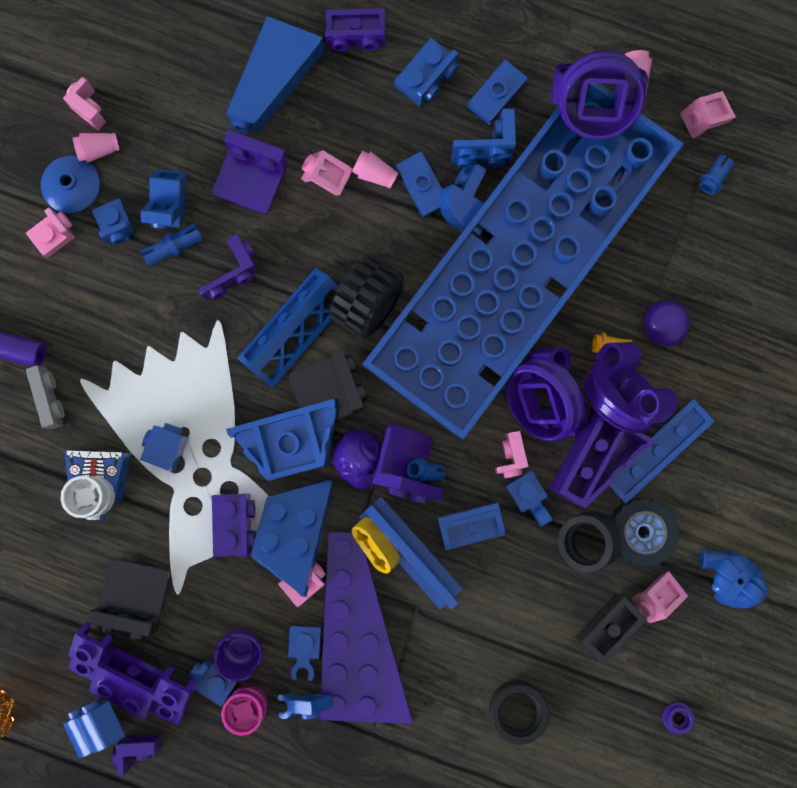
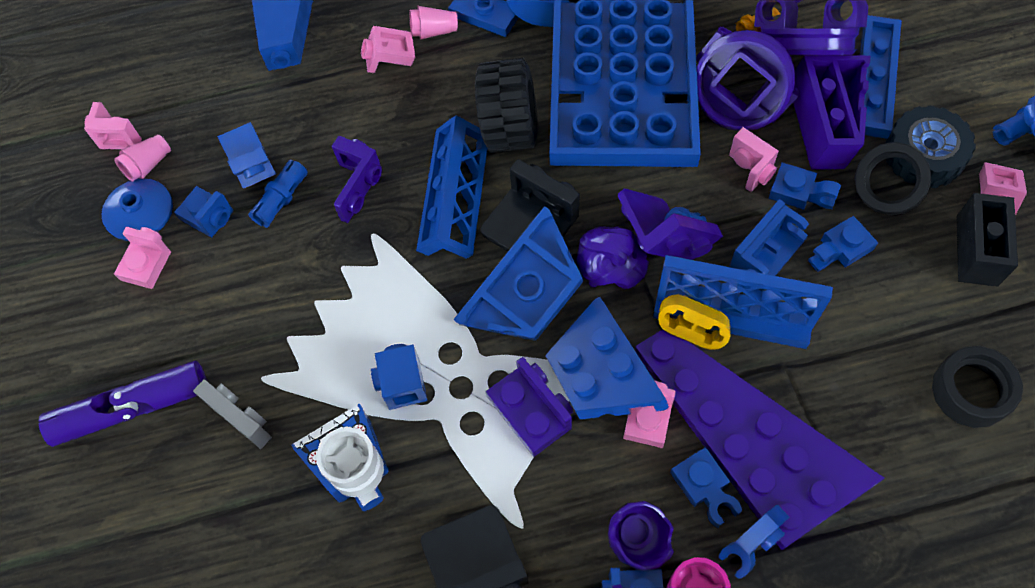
camera: 30 degrees left, 20 degrees down
dark purple bracket [212,129,289,215] -> none
none -> blue plate [808,216,878,272]

